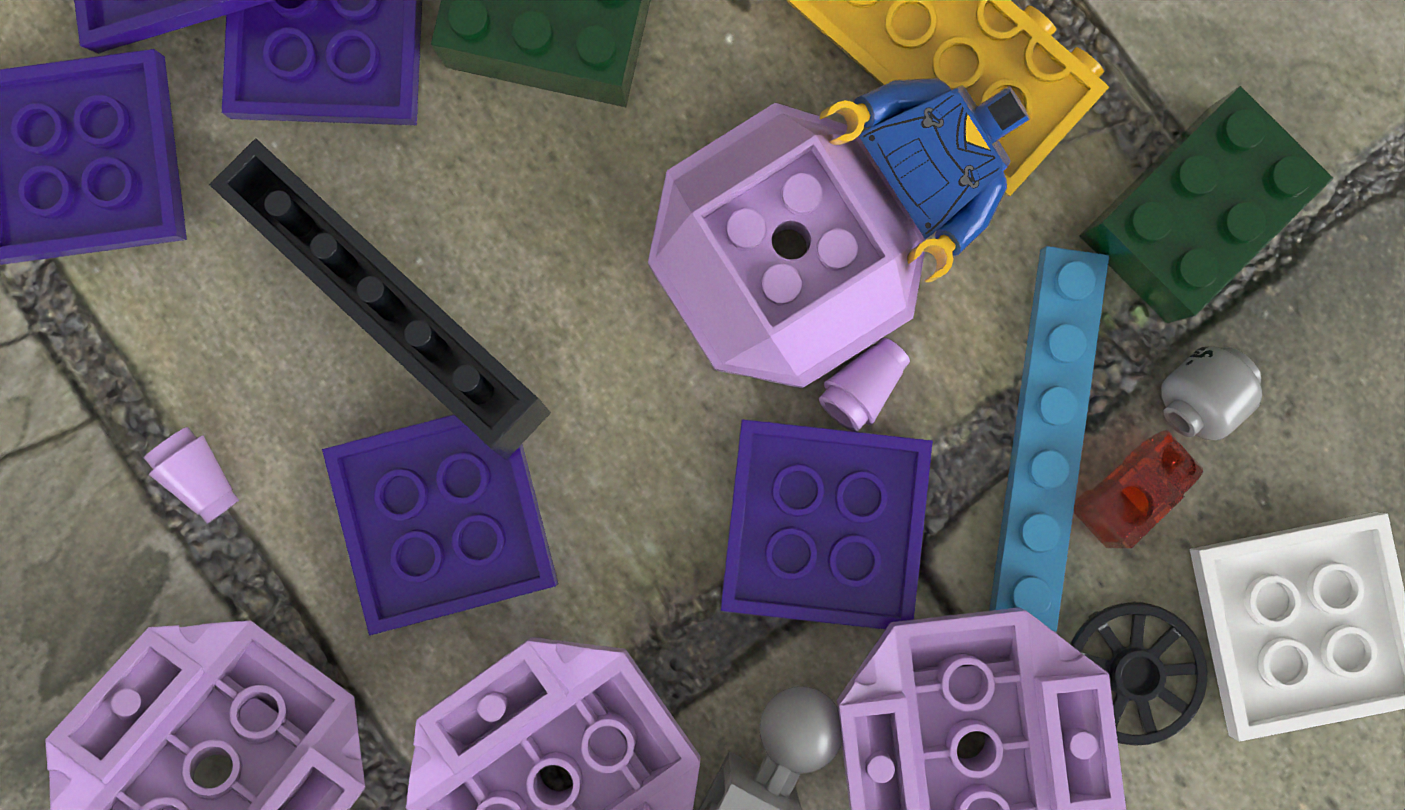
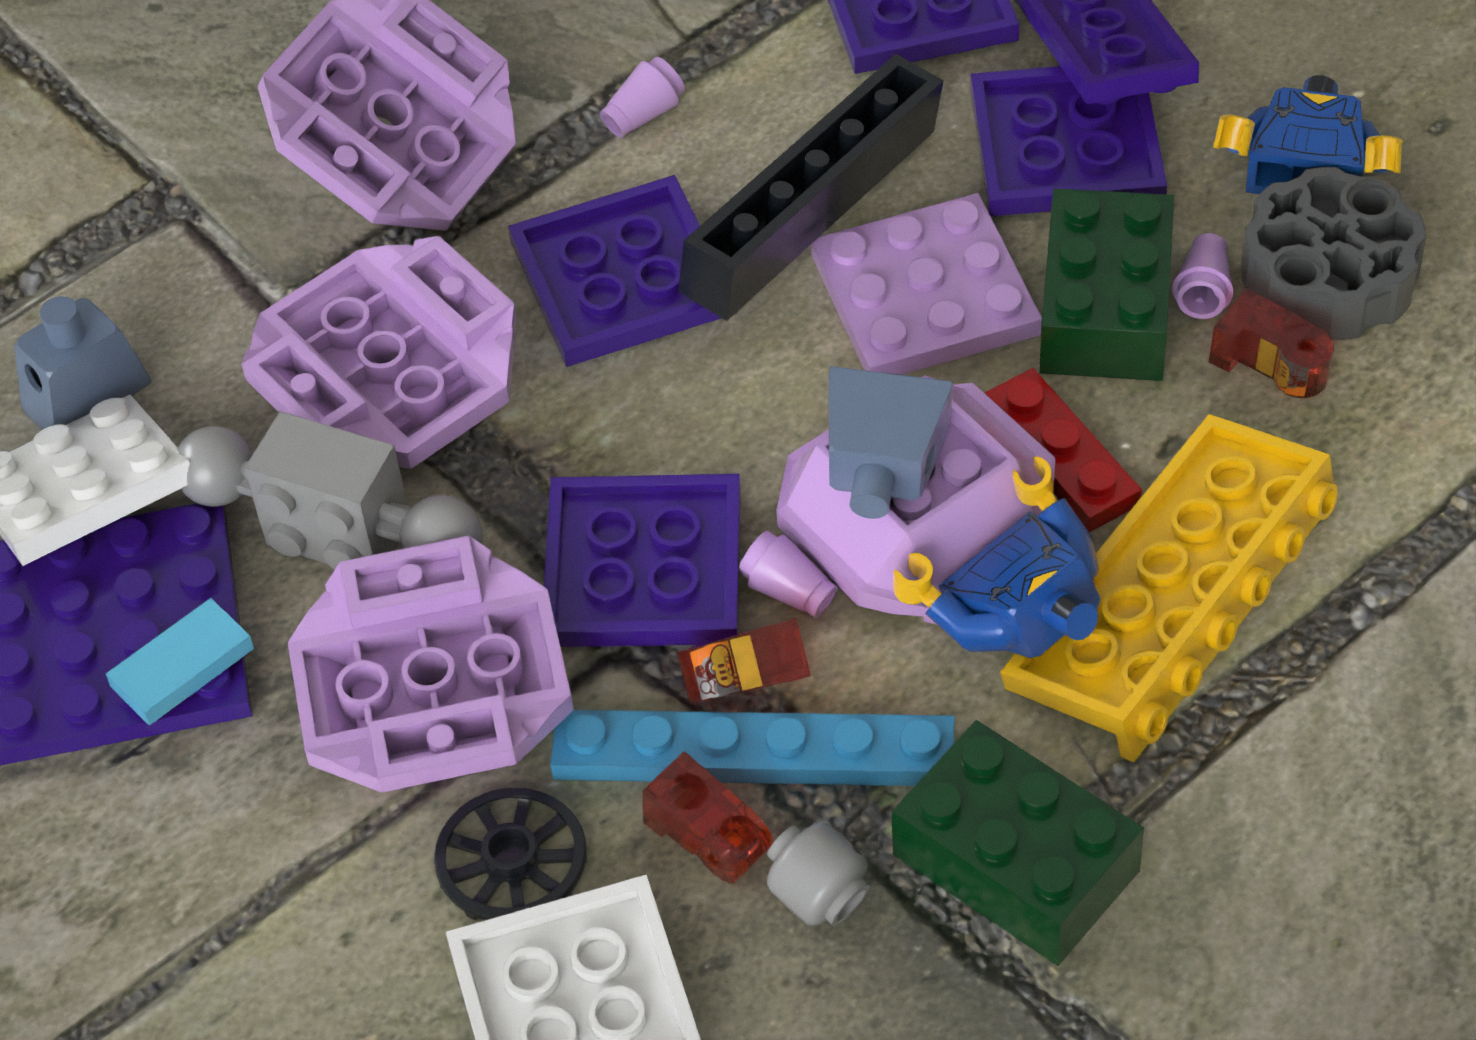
camera: 85 degrees right, 35 degrees down
none -> clear red leg [676,618,811,703]
none -> lavender plate [811,193,1042,375]
none -> sand blue torso [828,366,953,519]
none -> red plate [984,368,1142,533]

